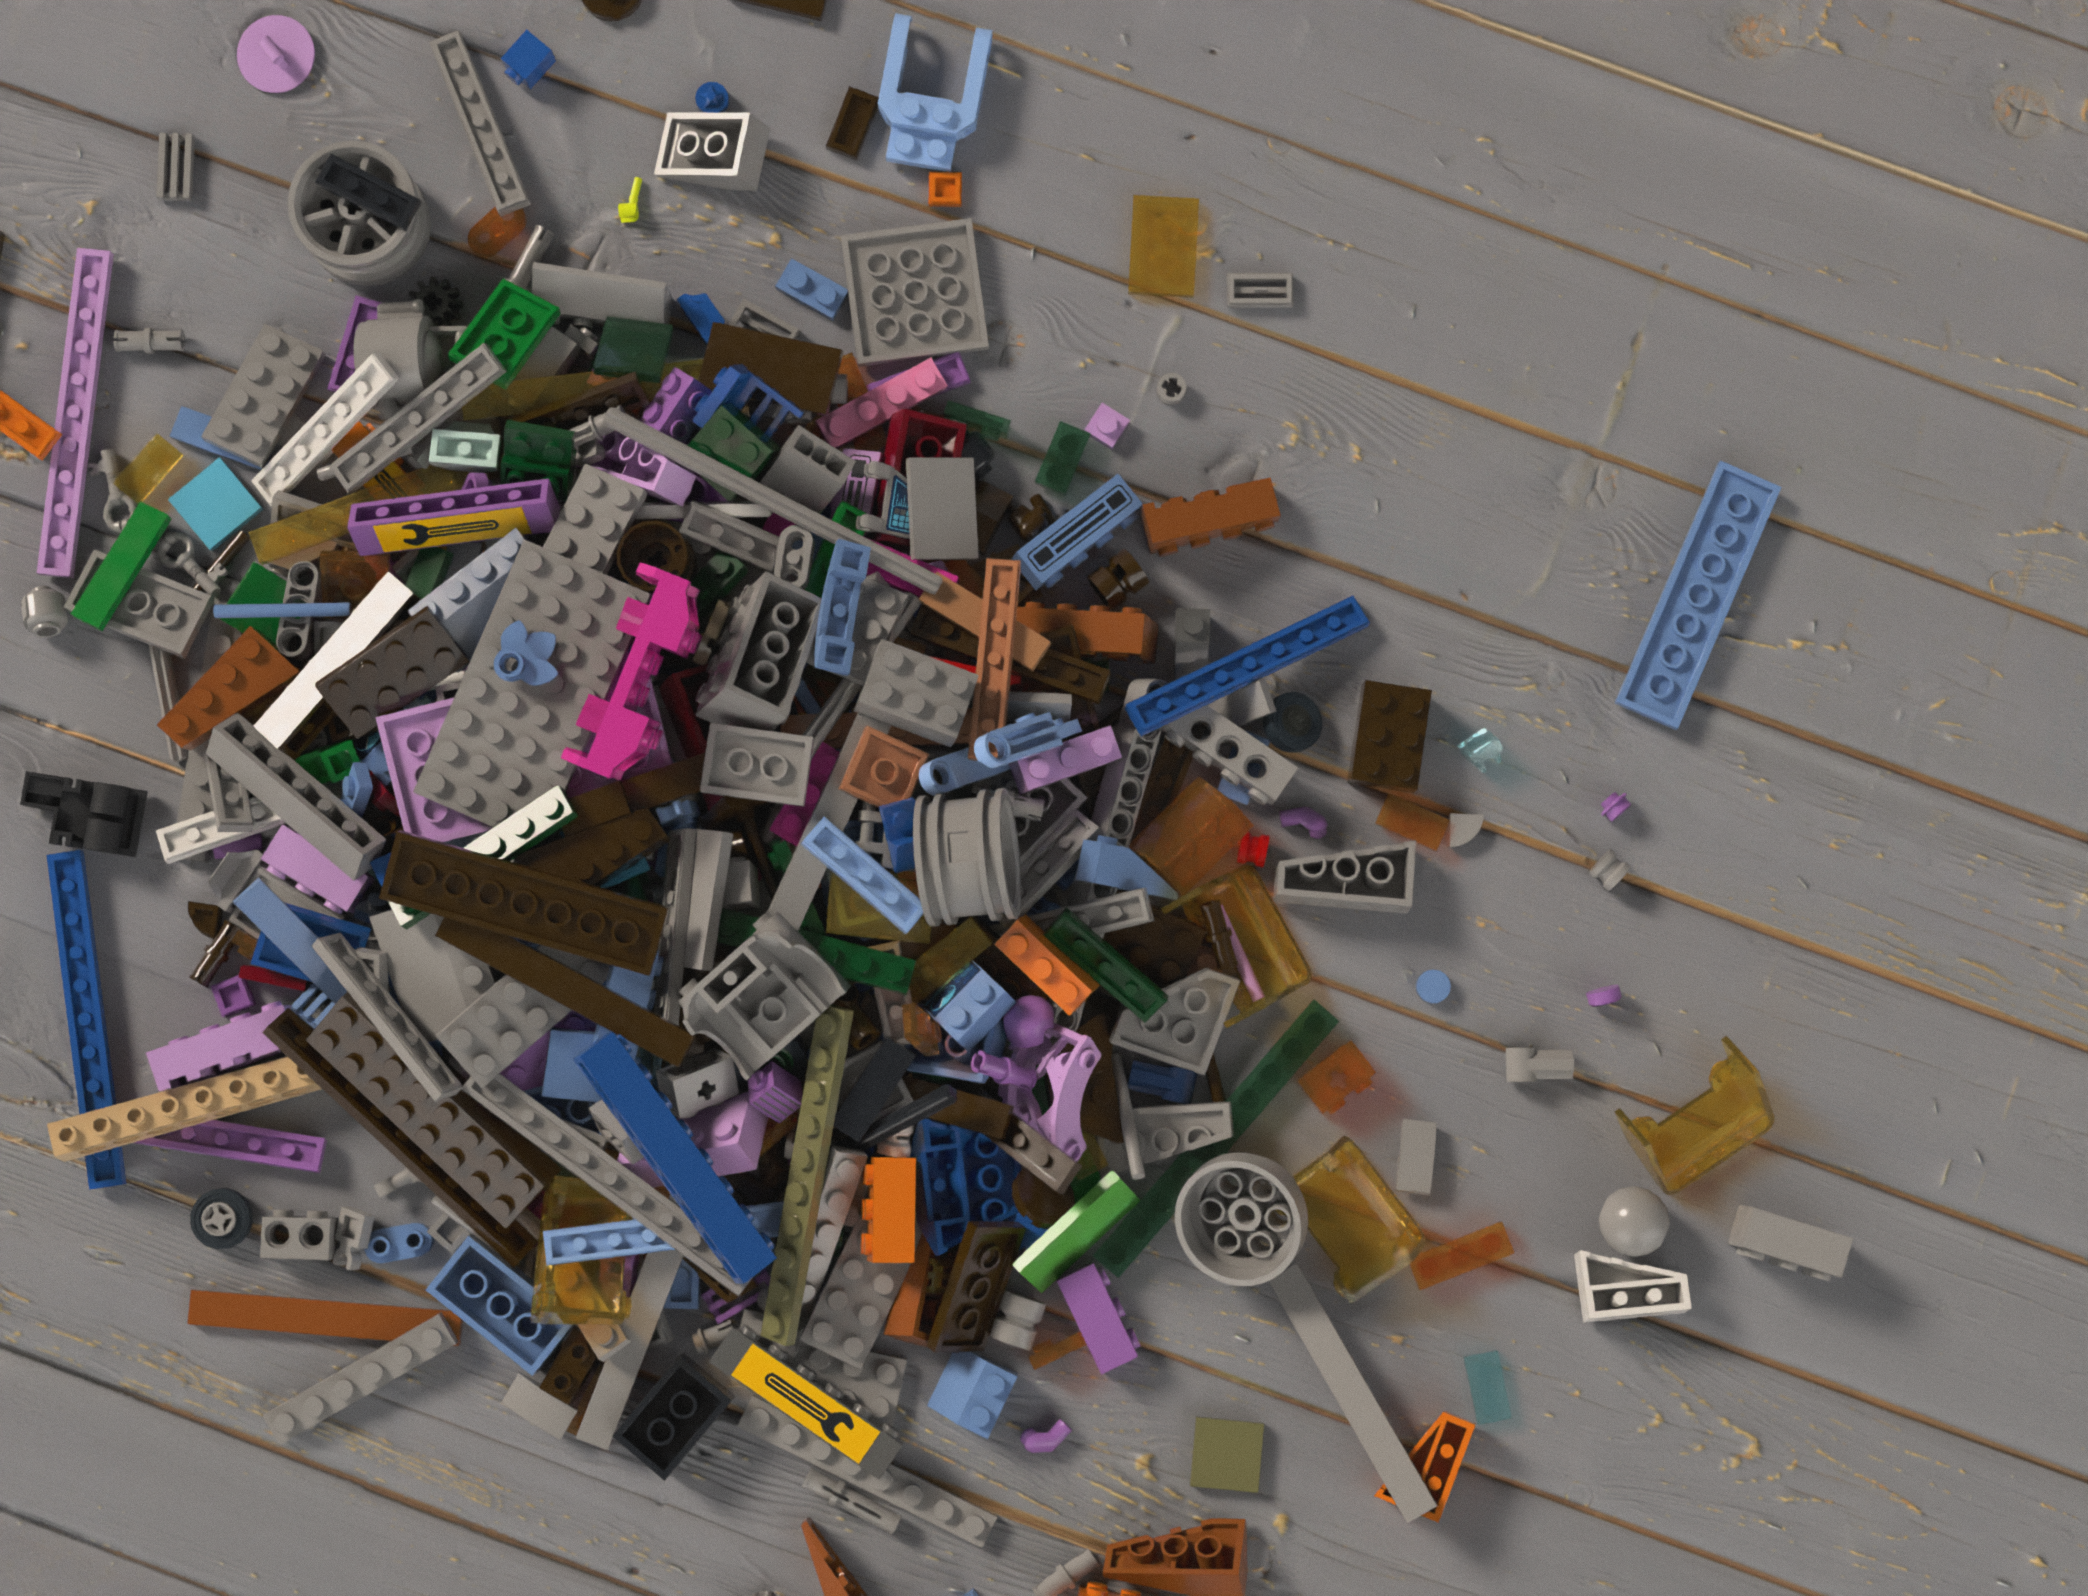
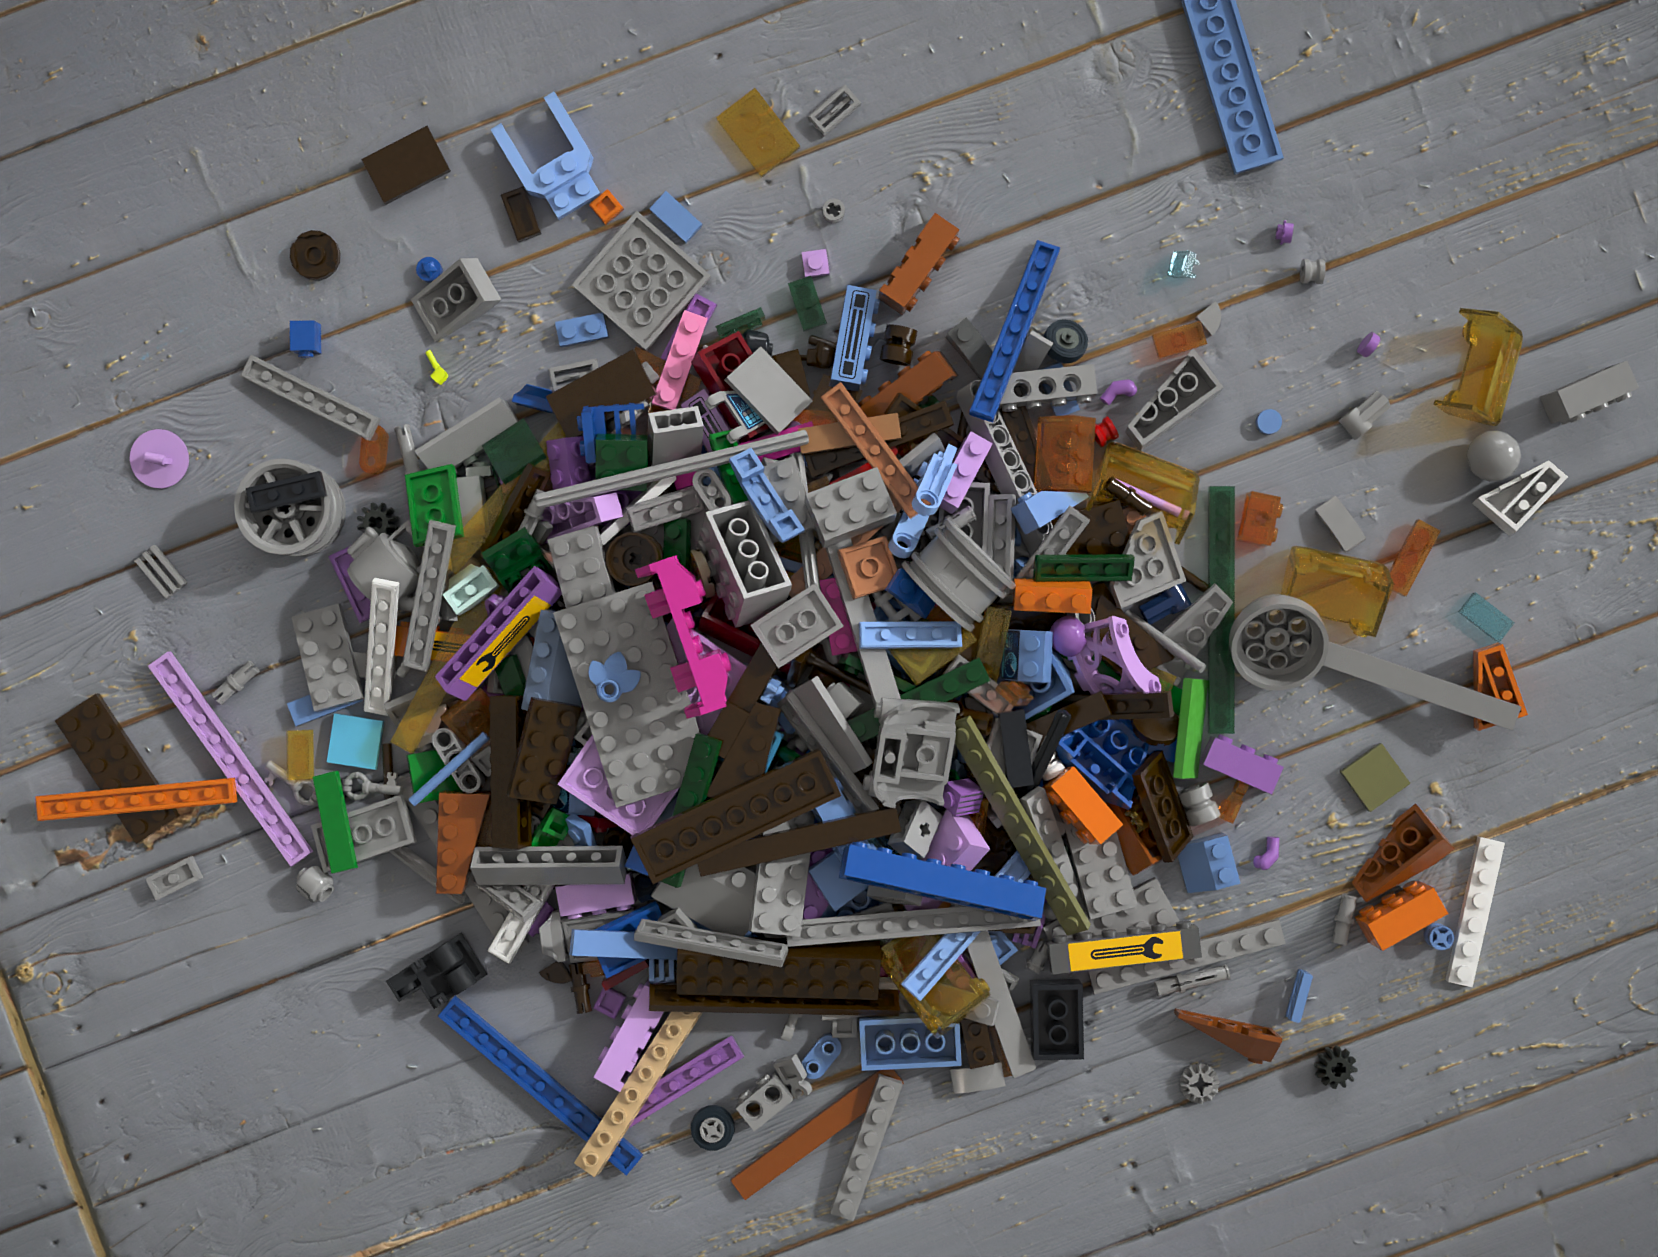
camera: 40 degrees left, 5 degrees up
medium lavender pin [971,1051,1037,1091] -> none
dark brown brick [1347,680,1432,793] -> none
none -> medium blue tile [650,191,703,244]

